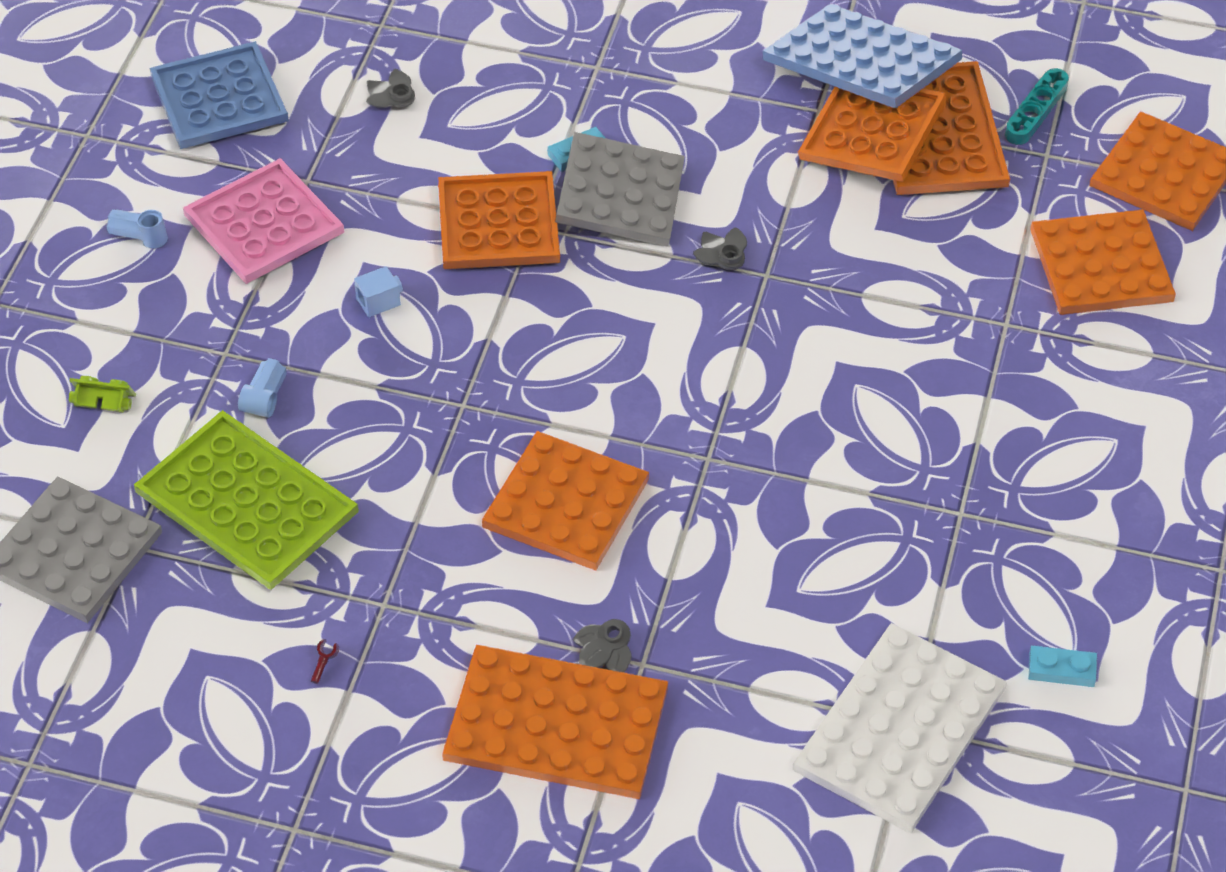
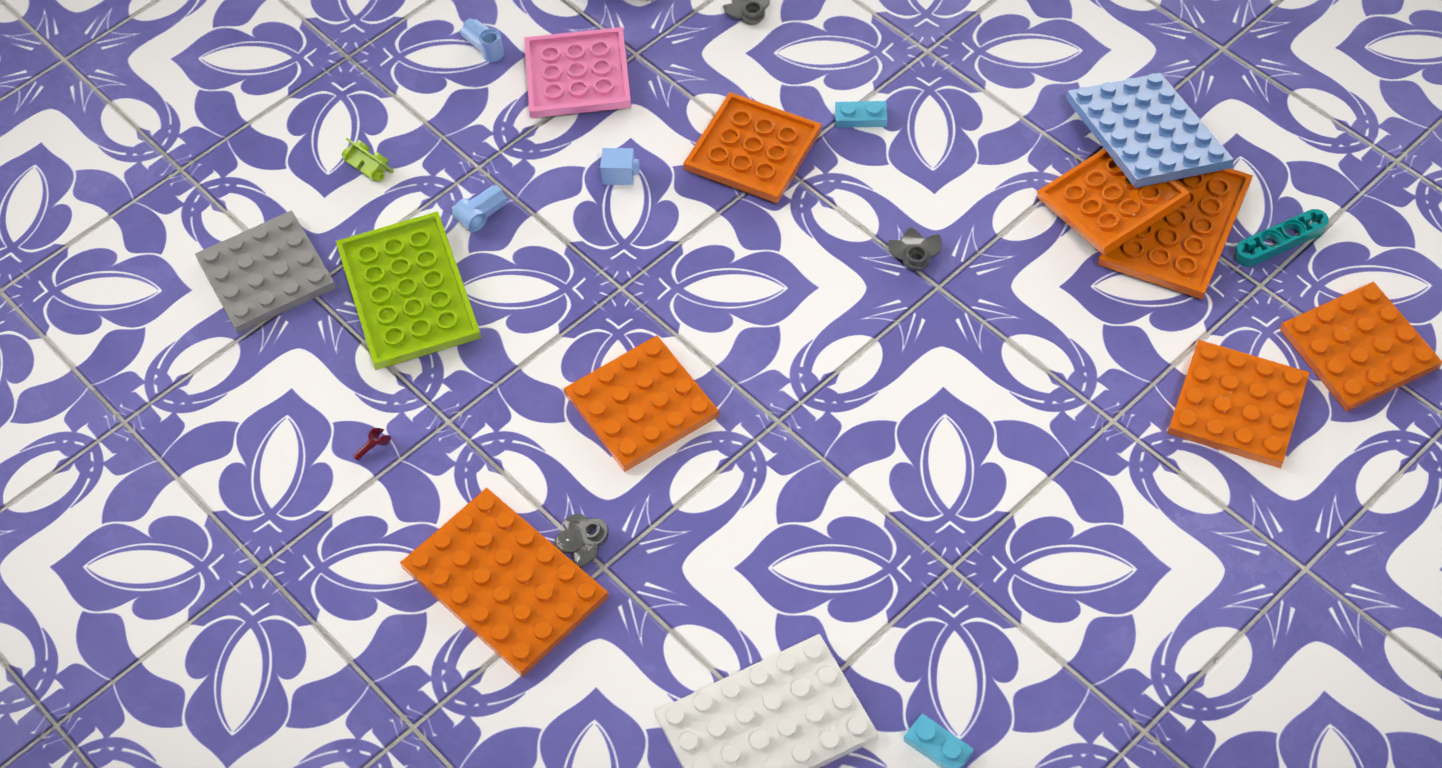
camera: 35 degrees right, 5 degrees up
light grey plate [555,132,685,247] -> none

